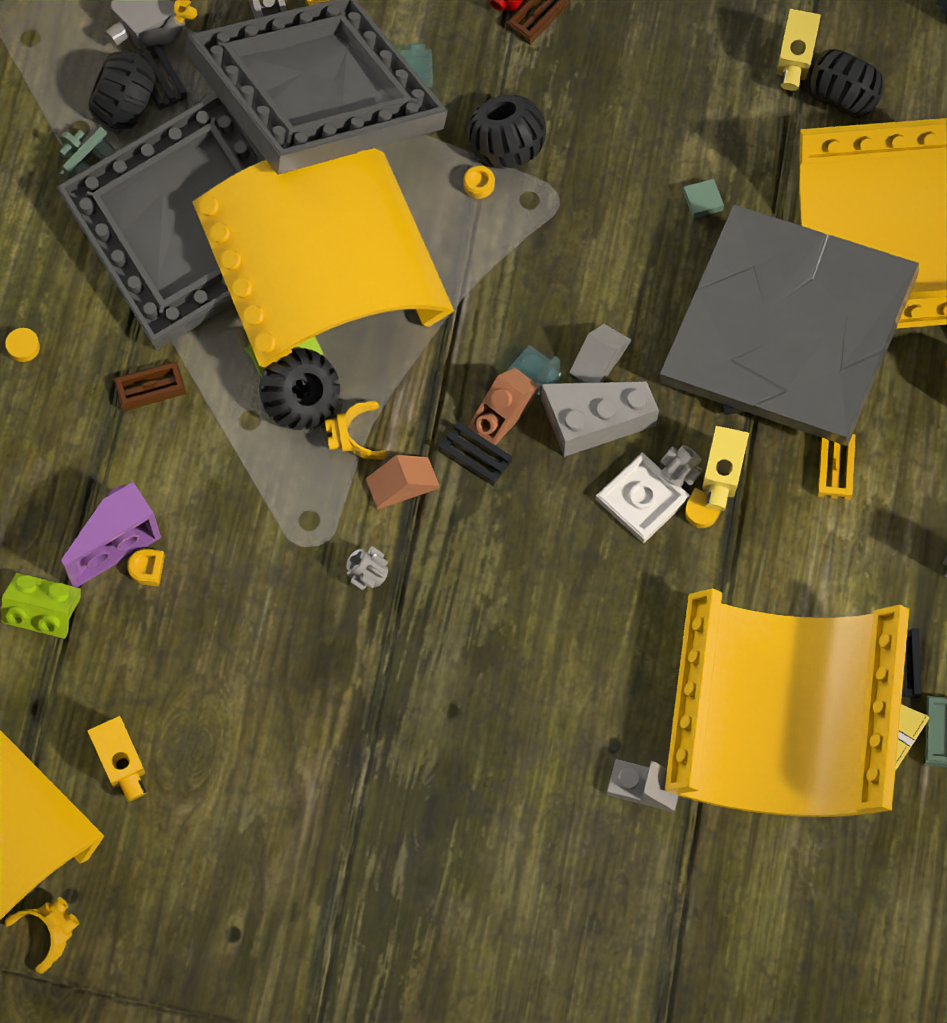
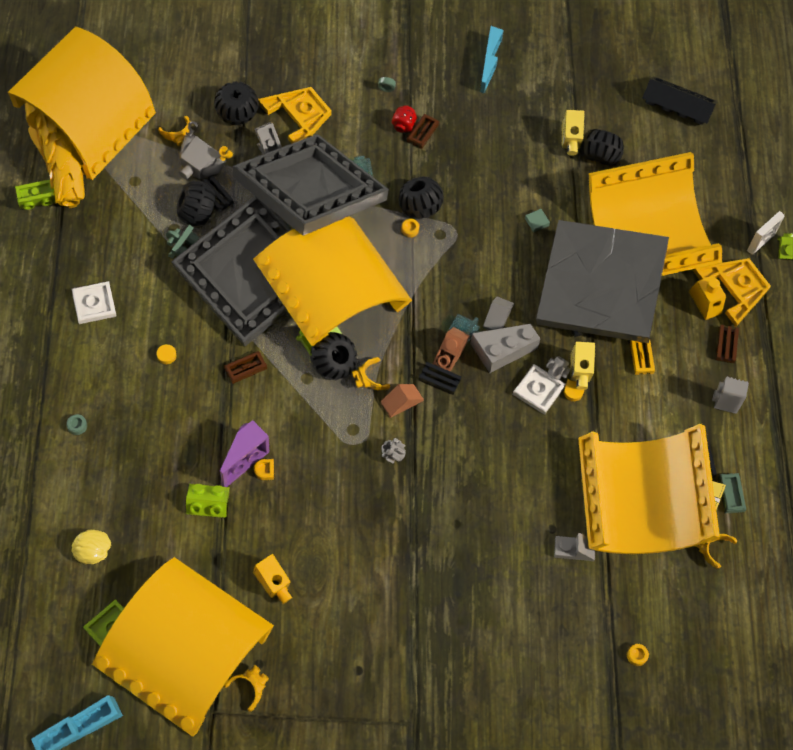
camera: 15 degrees left, 5 degrees down
none -> yellow tile [627,644,649,666]
none -> yellow helmet [696,534,737,569]

